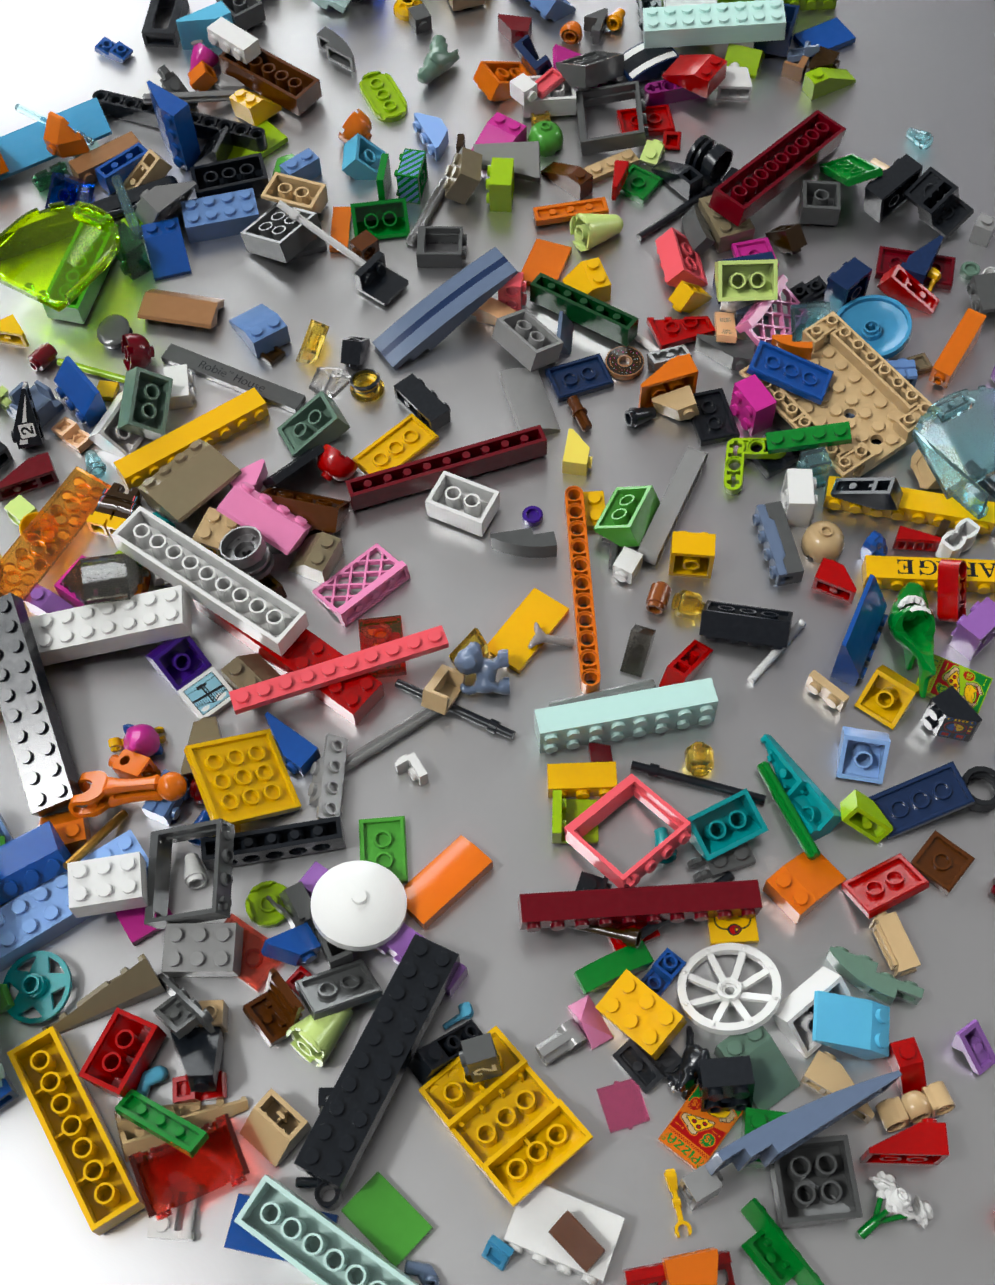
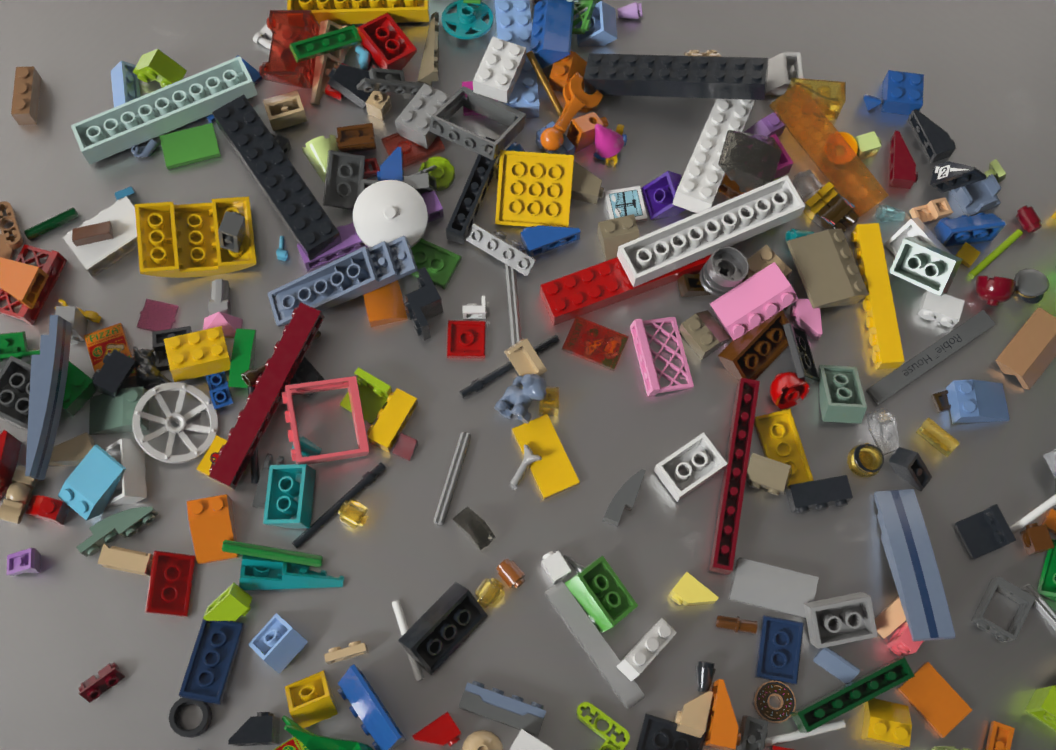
camera: 115 degrees right, 10 degrees up
coral plate [229,625,449,715] -> none
black slope [408,1019,483,1086] -> none
dark purple tile [522,506,543,527] -> none
light aqua brick [534,678,719,754] -> none
orange beam [564,486,601,694] -> none
yellow plate [583,491,605,531] -> none
red slope [659,640,713,687] -> none
yellow brick [668,531,716,578] -> none
reddish brown tile [910,830,975,895] -> none
none -> sand blue slope [267,236,418,327]
none -> black bracket [404,267,443,341]
none -> red tile [447,320,486,358]
none -> white brick [616,618,677,681]
none -> dark tan slope [746,453,792,496]
none -> clear slope [792,169,822,203]

